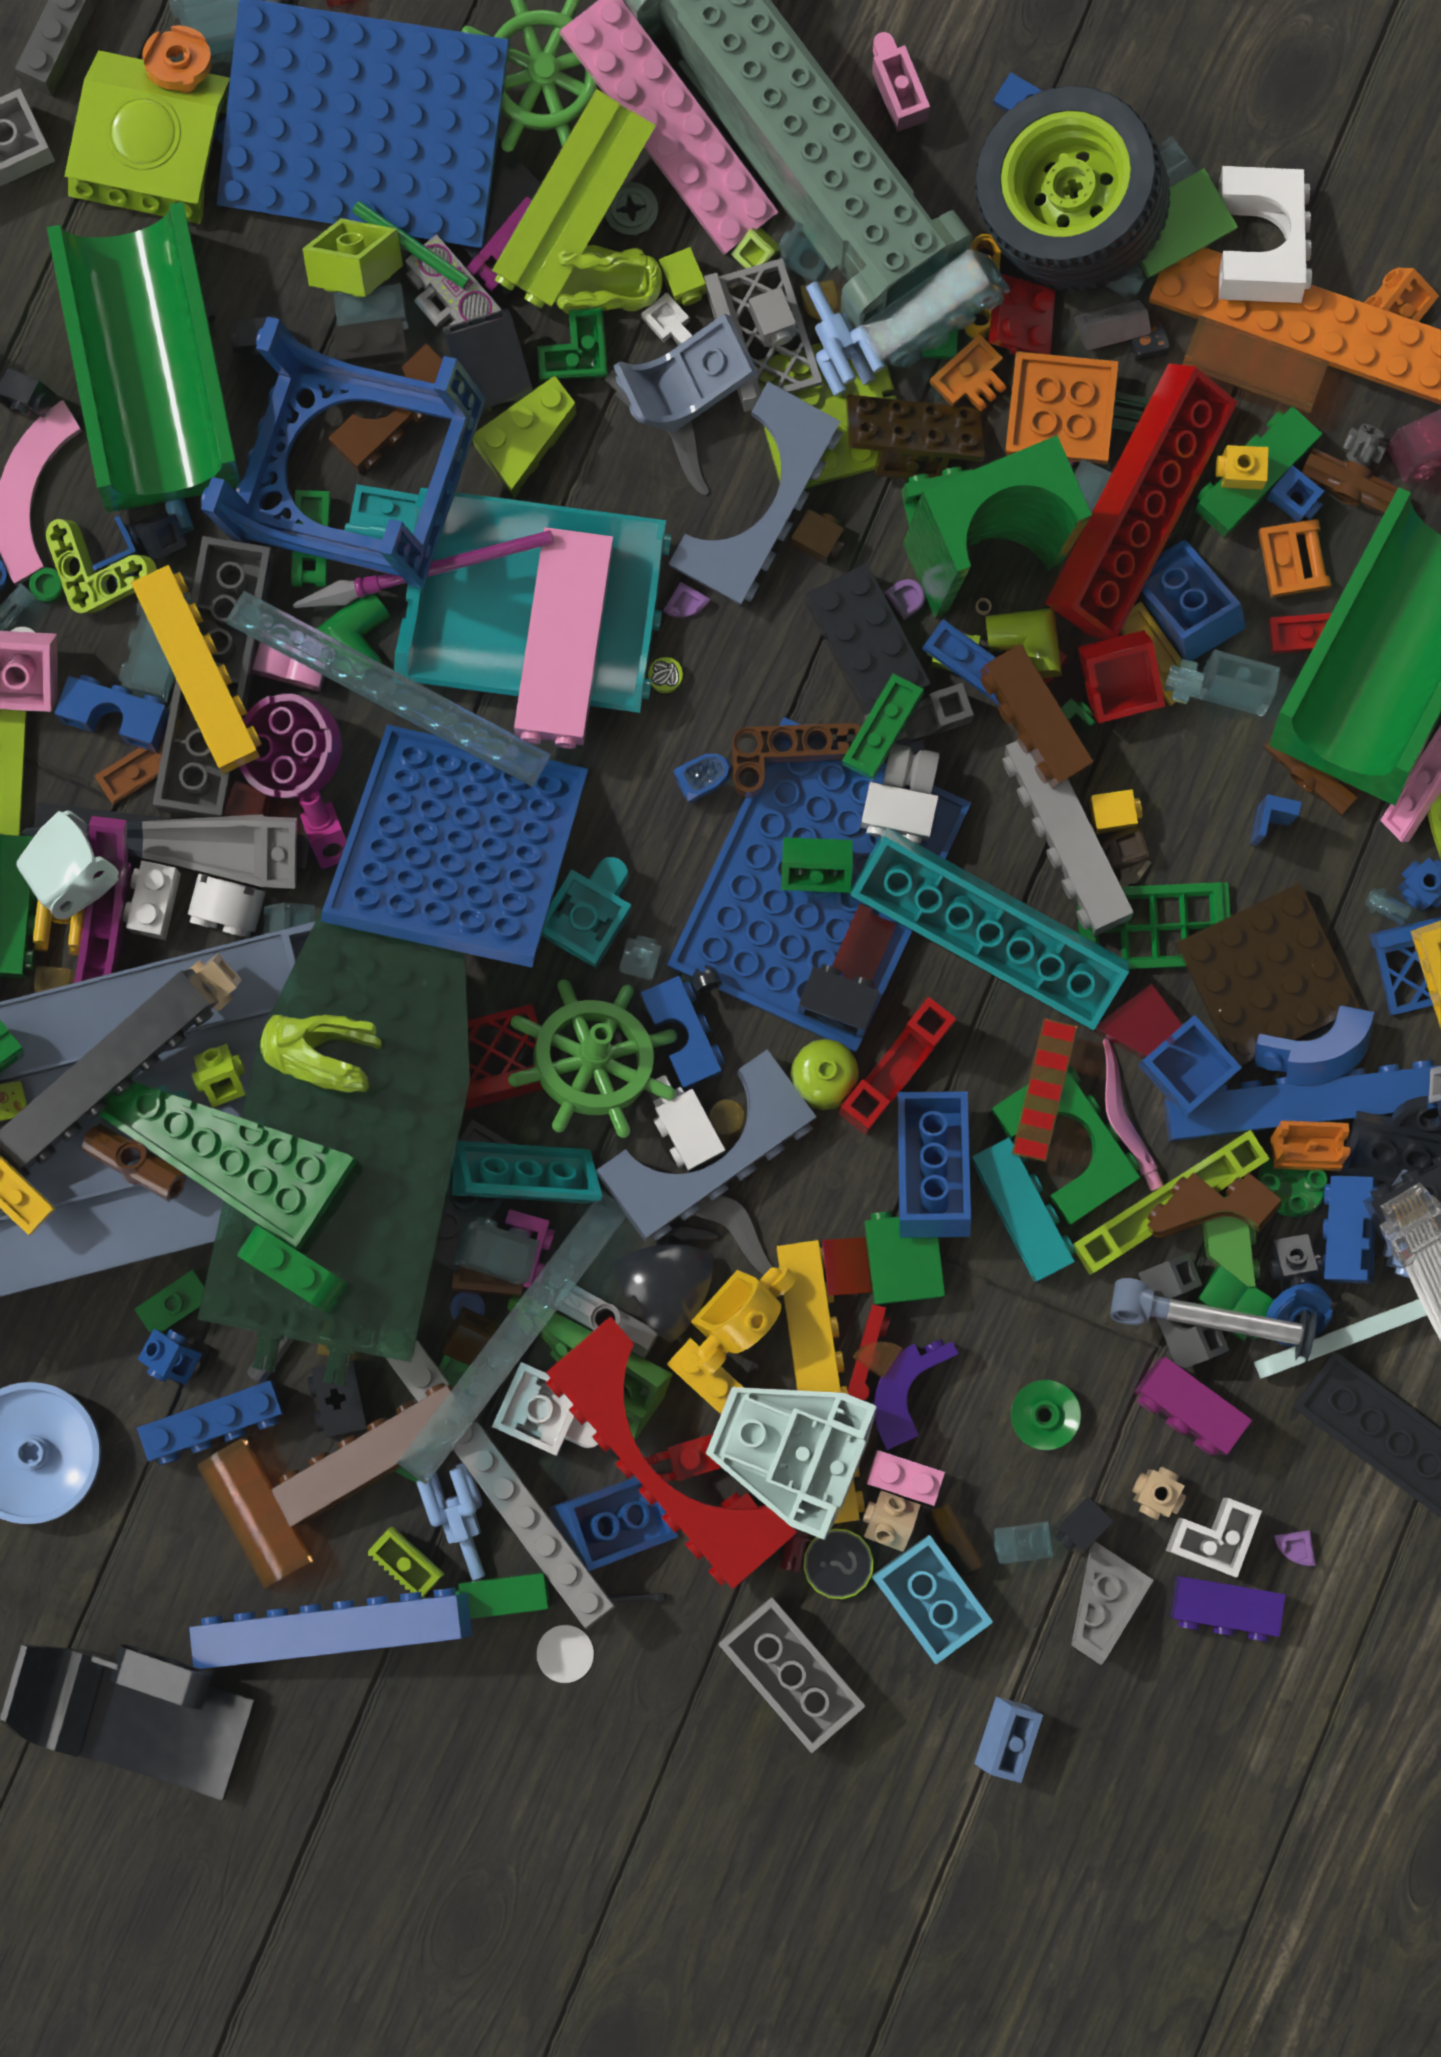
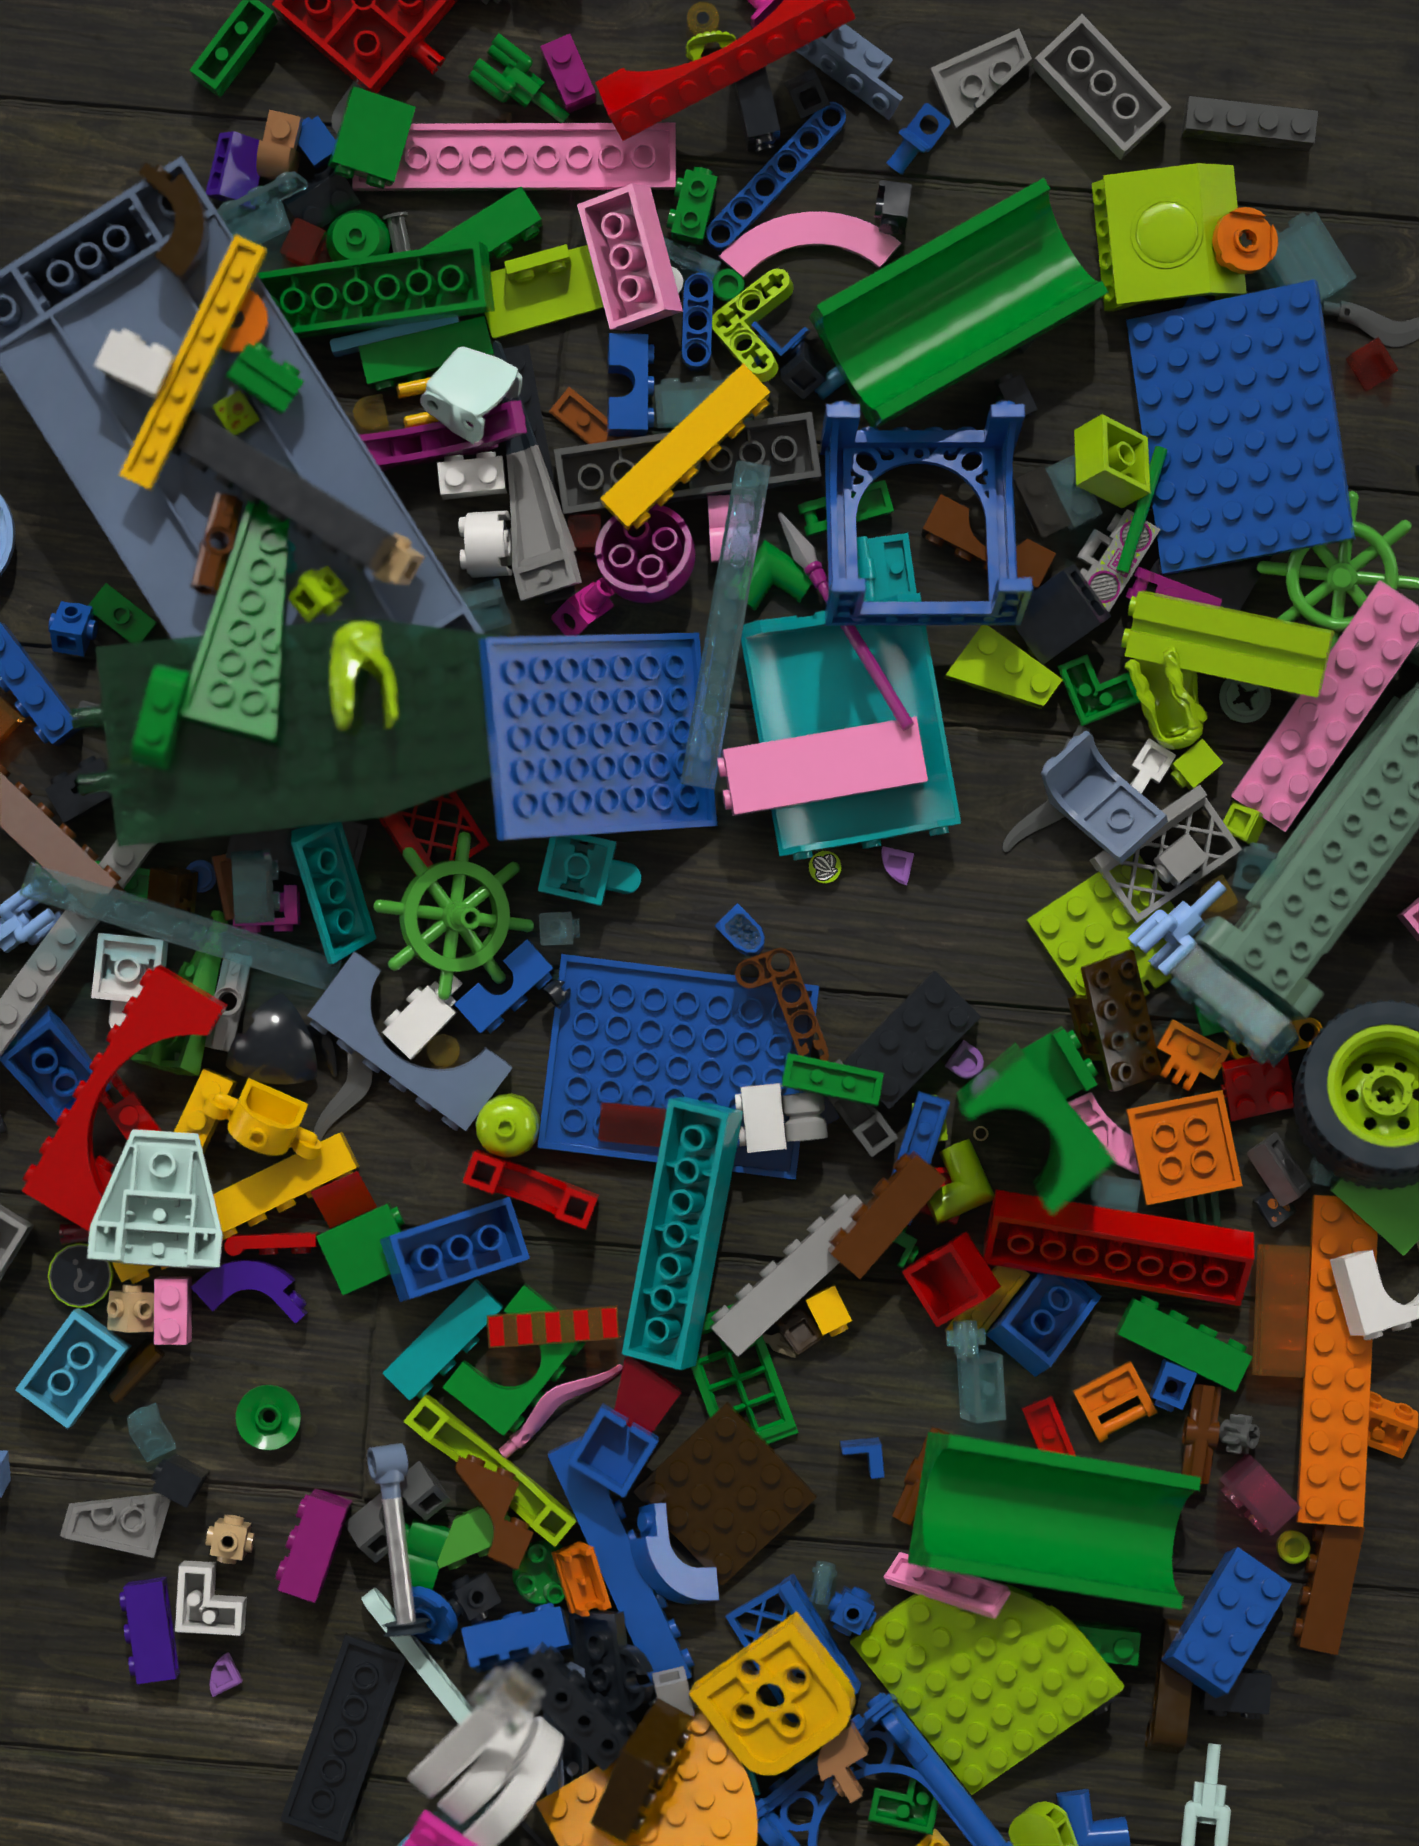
camera: 70 degrees right, 5 degrees up
sand blue arch [669,382,843,606] -> none
green brick [781,837,853,893] -> none
dark brown brick [791,508,846,565] -> none
black brick [797,964,880,1037] -> none
clear orange tile [853,1342,902,1377] -> none
yellow brick [1216,445,1268,490] -> none
none -> blue beam [682,273,713,372]

